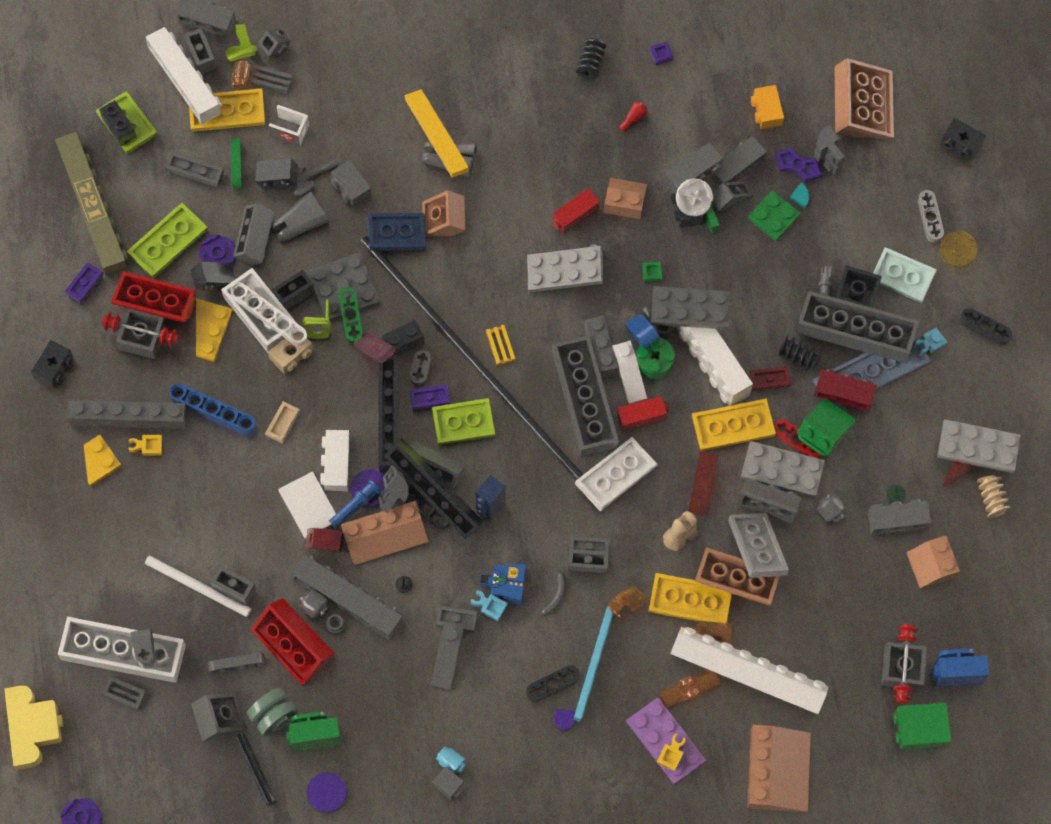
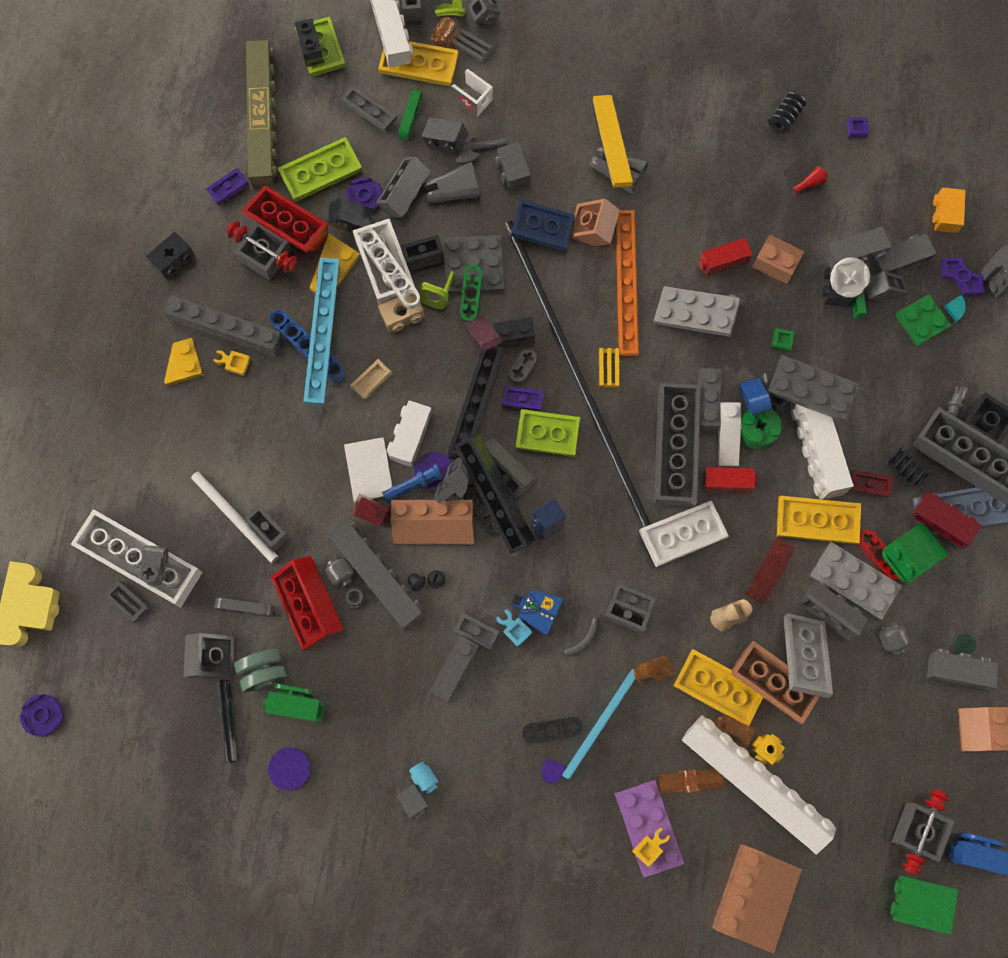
camera: 20 degrees right, 5 degrees up
none -> medium azure plate [303,258,340,406]
none -> black piece [407,573,425,591]
none -> orange tile [616,210,639,357]
none -> yellow brick [751,734,785,766]

